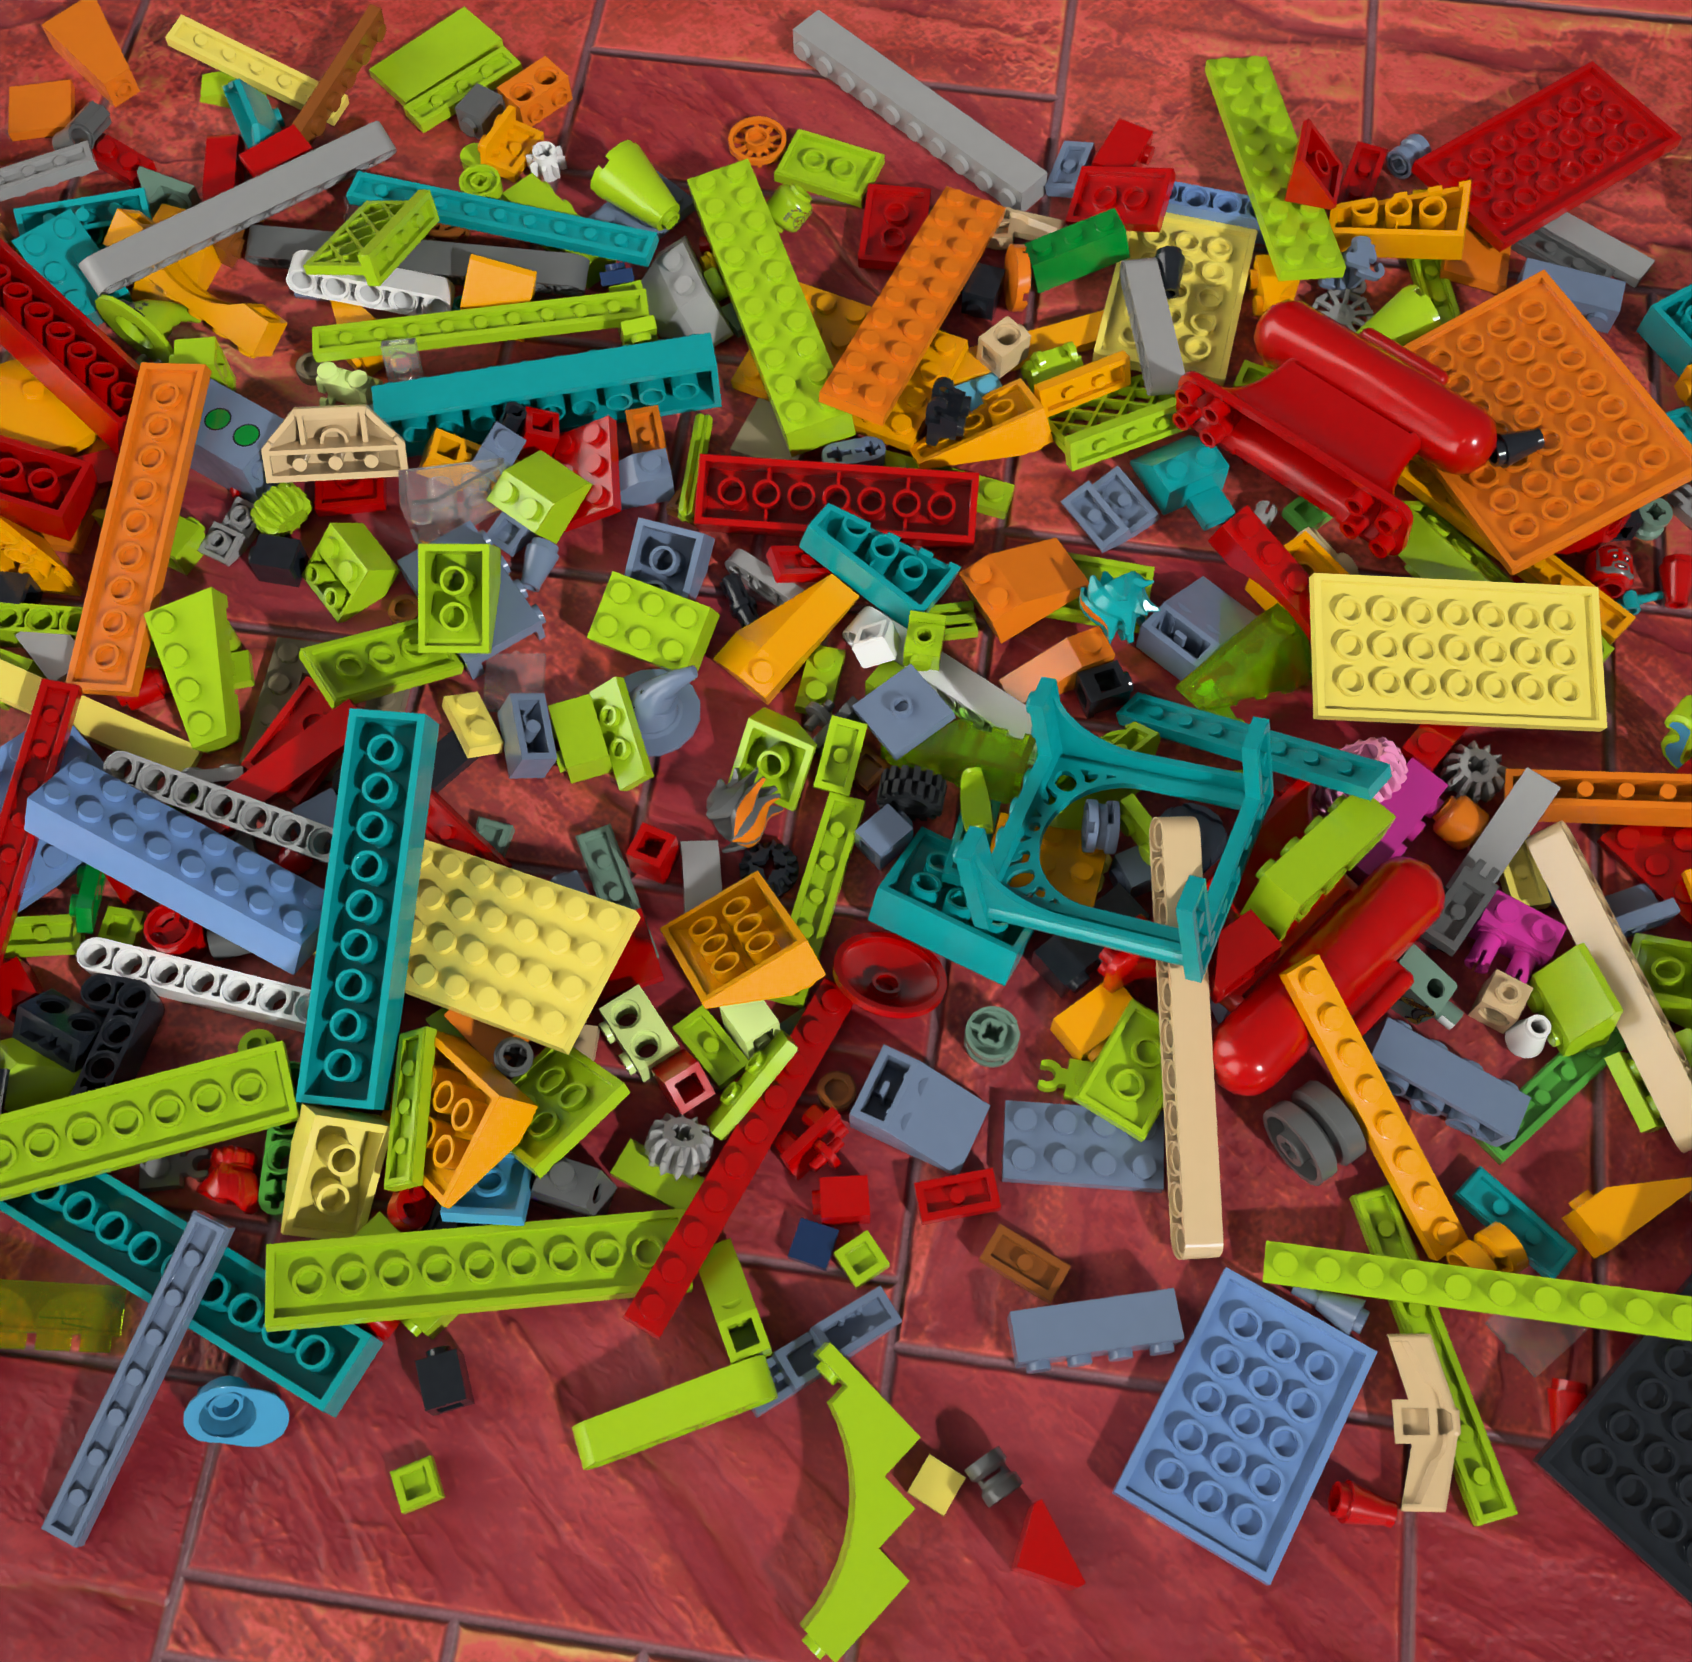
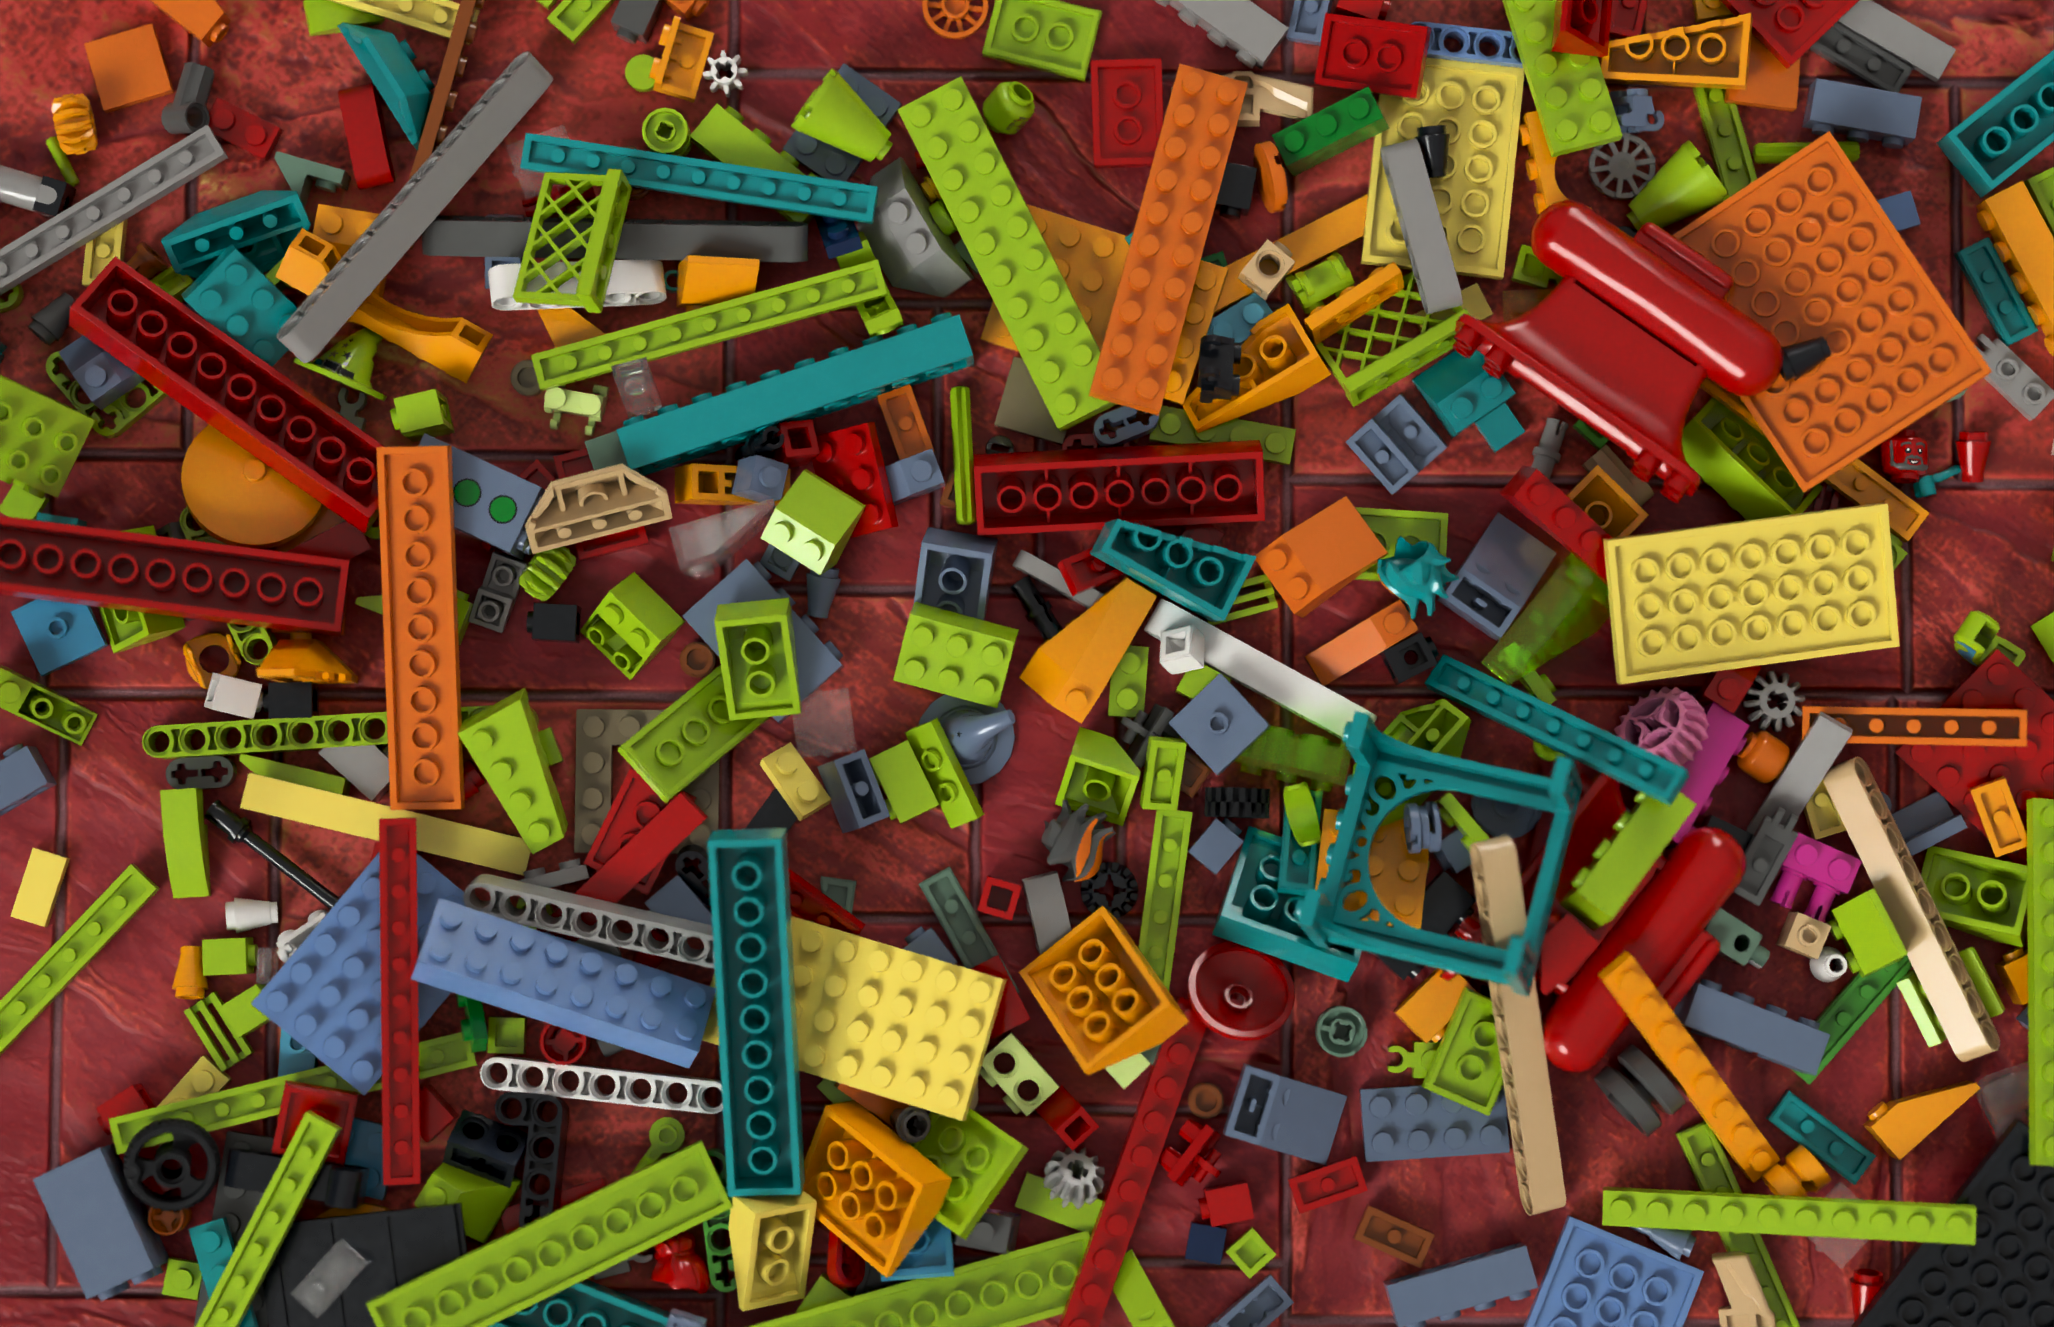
camera: 10 degrees left, 20 degrees up
red tile [239,124,312,178] -> none
lime tile [384,1026,437,1192] -> none
lime plate [672,1005,749,1090] -> none
lime plate [706,1029,798,1141] -> none
lime brick [903,610,946,671] -> none

